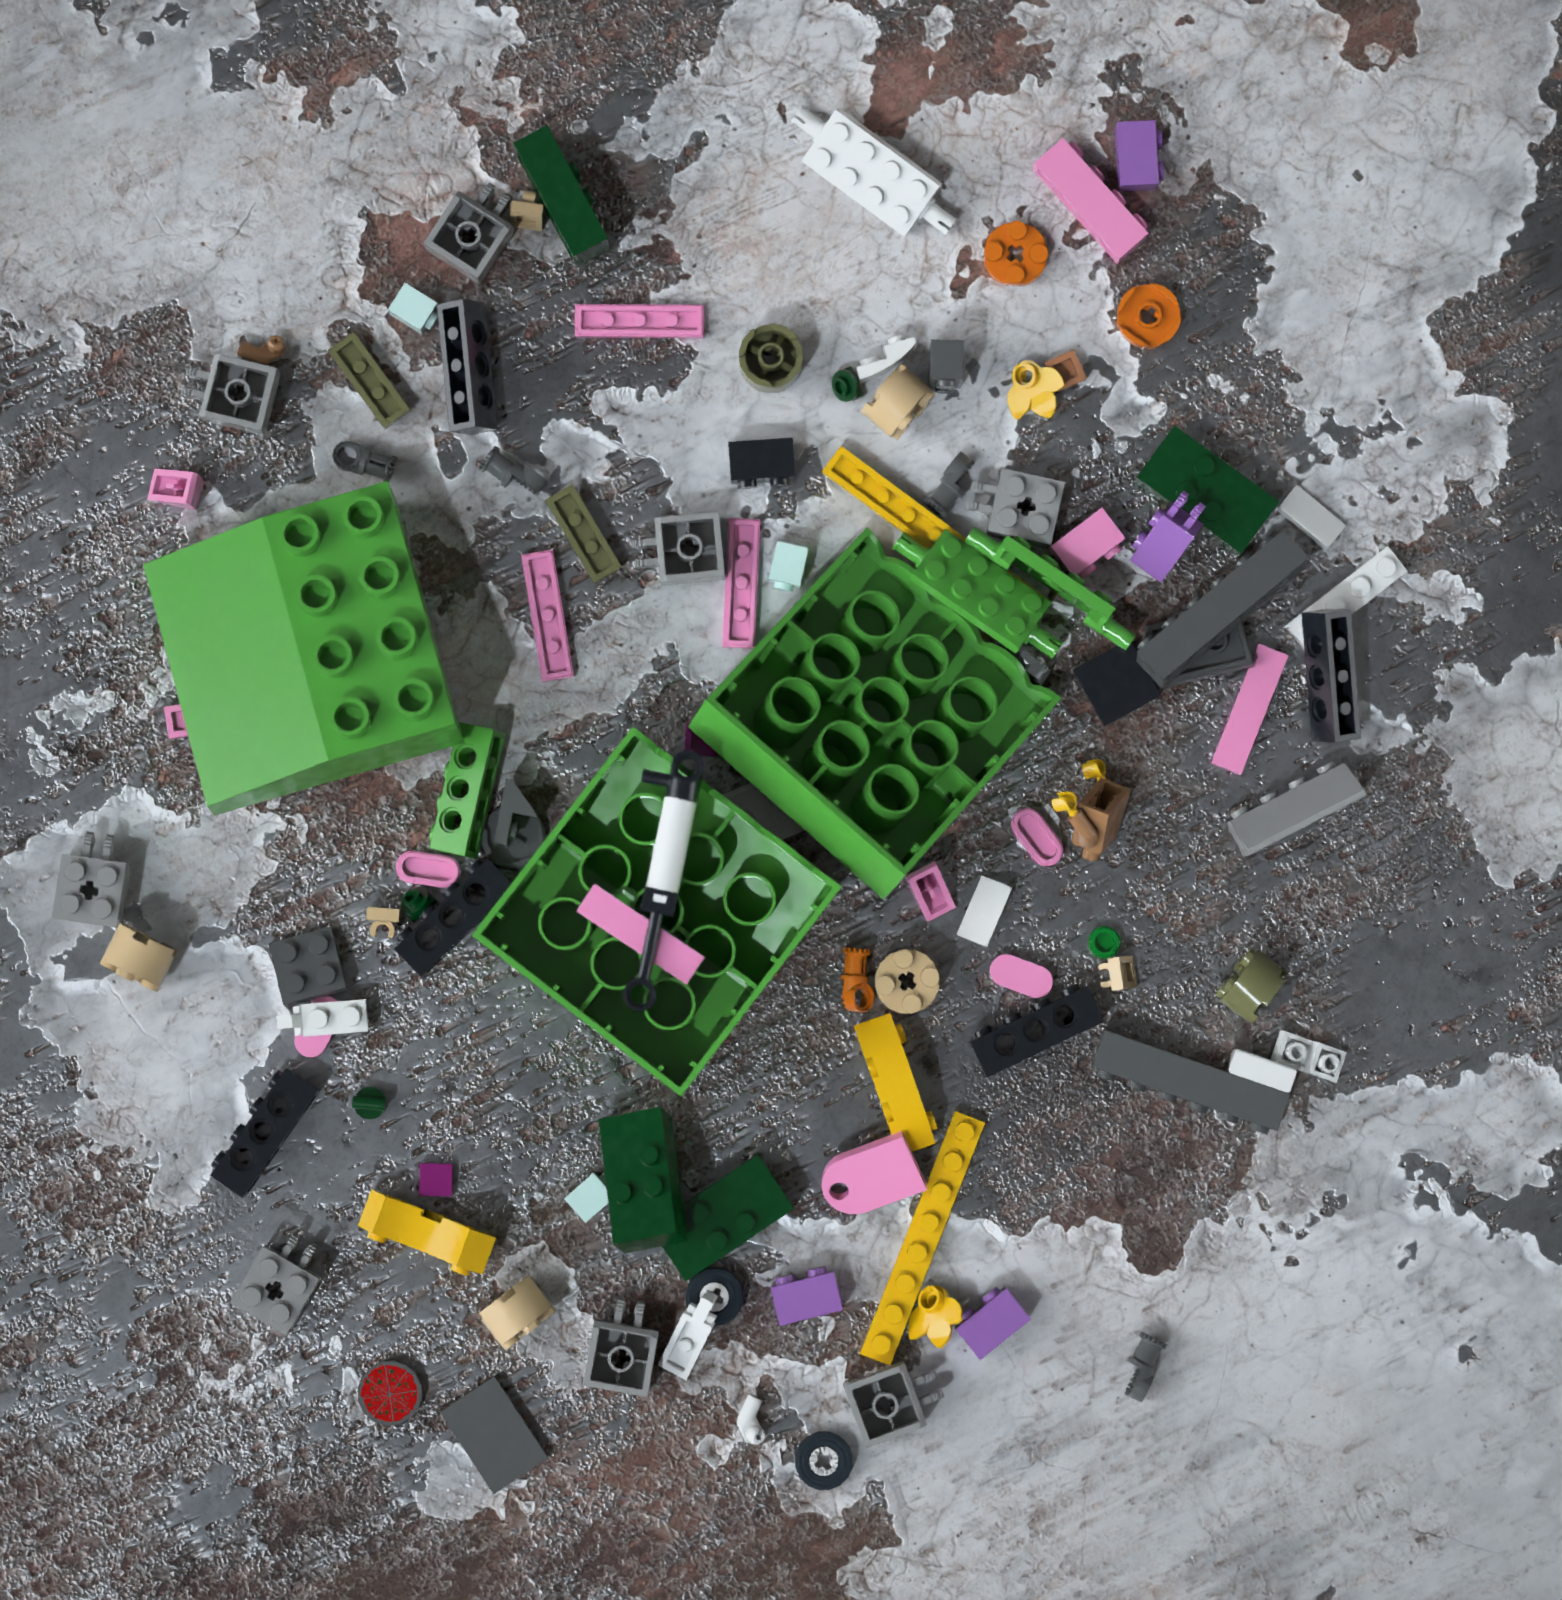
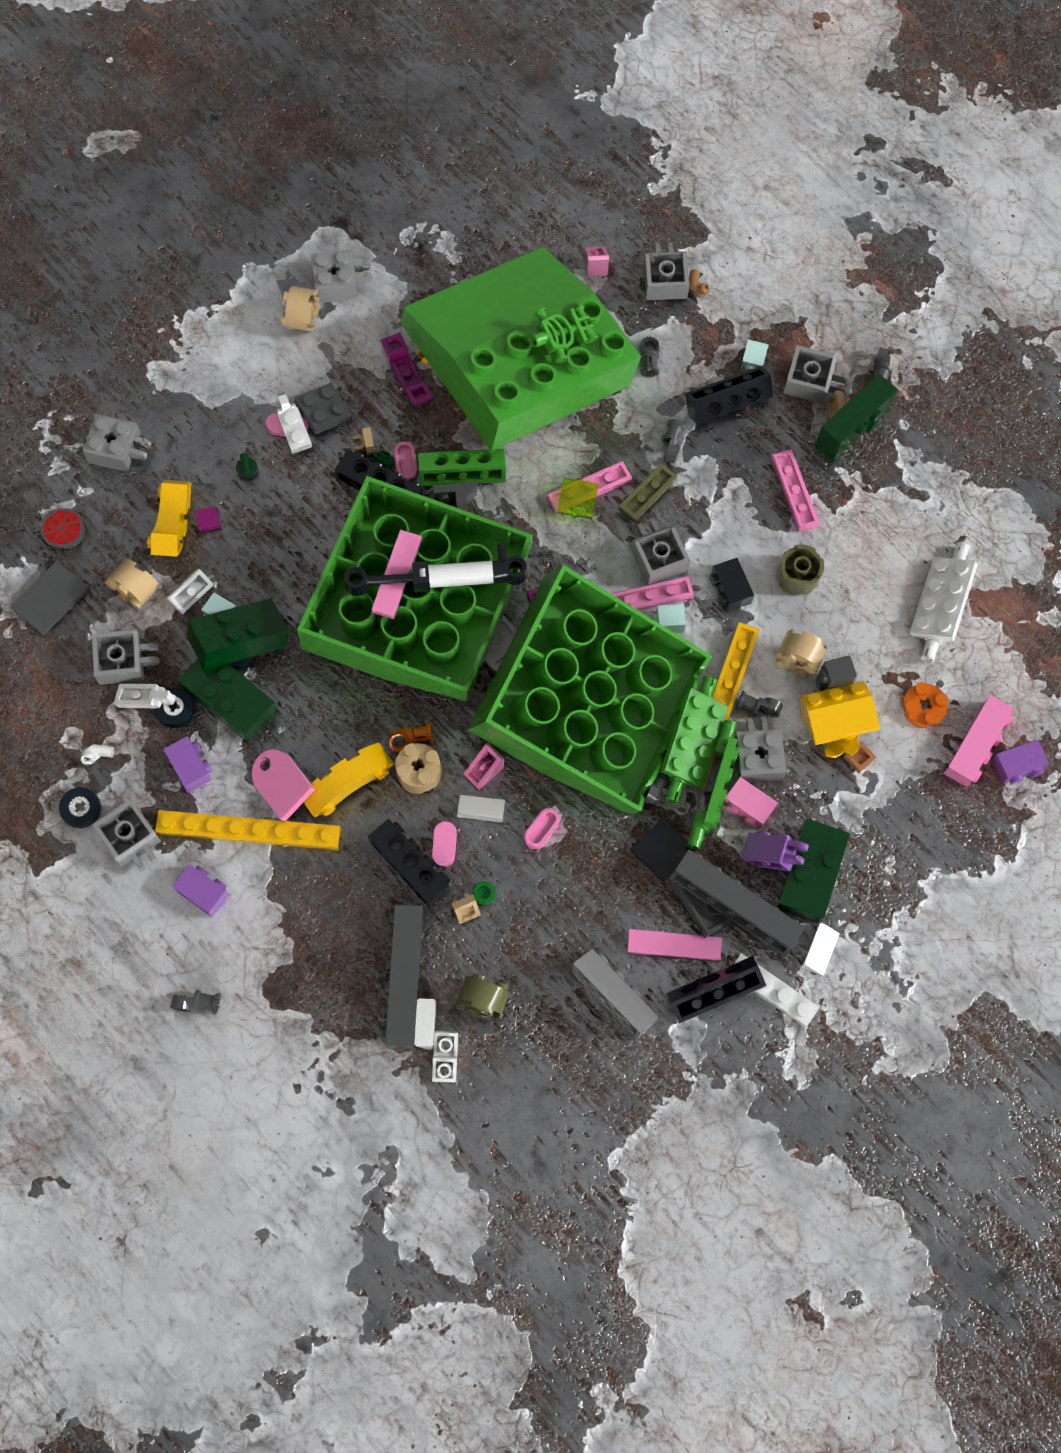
camera: 75 degrees right, 15 degrees down
black brick [210,1068,321,1198] -> none
olive plate [328,332,411,429] -> none
dark green plate [832,366,865,402] -> none
white slope [856,335,916,384] -> none
yellow plate [908,1285,963,1349] -> none
medium nougat torso [1052,759,1131,861] -> none
orange plate [1116,284,1181,349] -> none
none -> white slope [165,569,214,615]
none -> magenta slope [381,332,433,407]
none -> bright green piece [530,306,599,363]
none -> clear neon green piece [557,478,599,519]
none -> yellow slope [800,681,880,745]
none -> dark grey connector [869,347,893,382]

